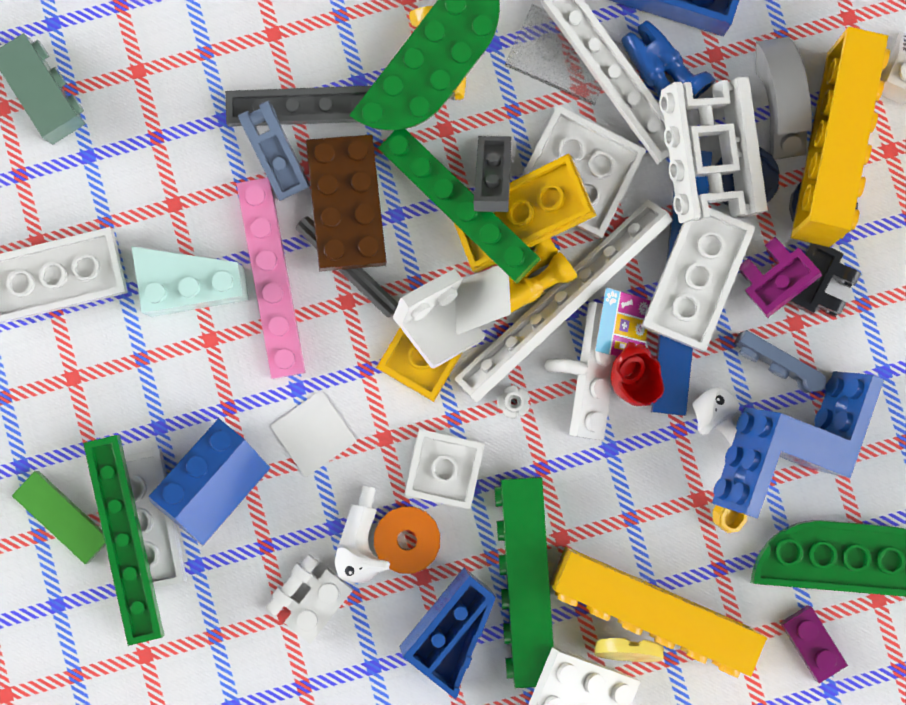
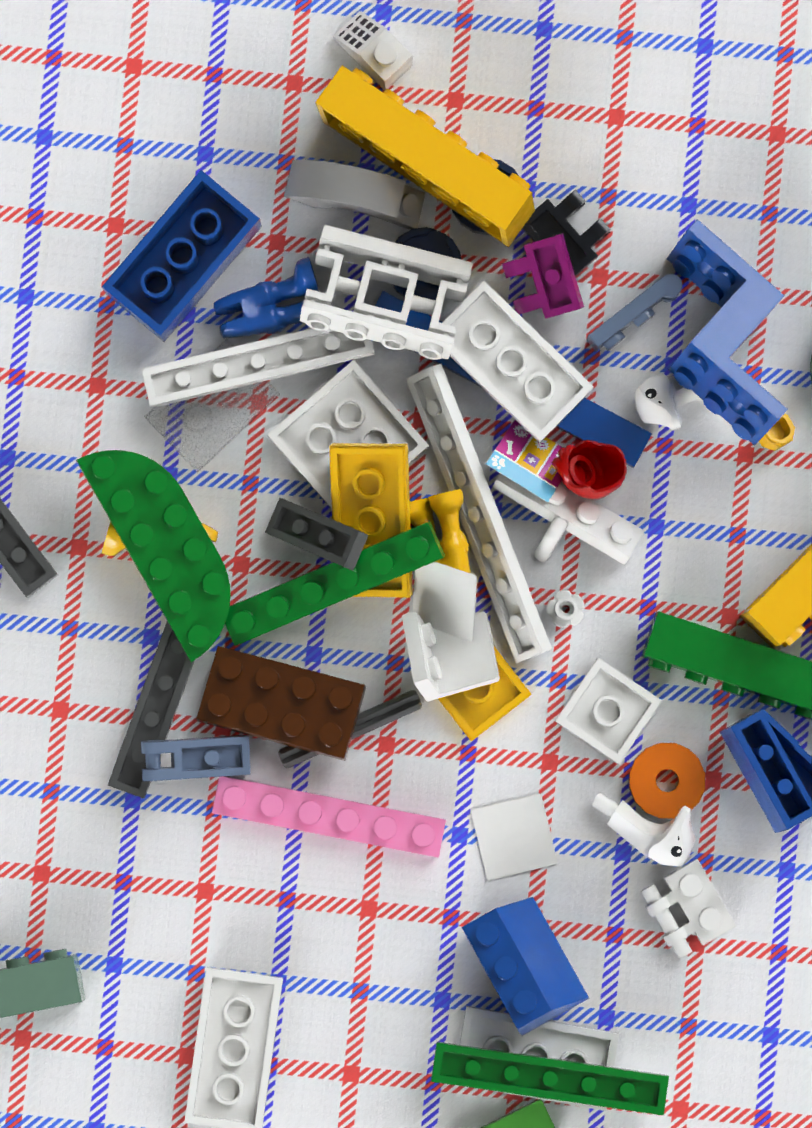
camera: 70 degrees left, 0 degrees up
light aqua wedge [131,246,249,317] -> none

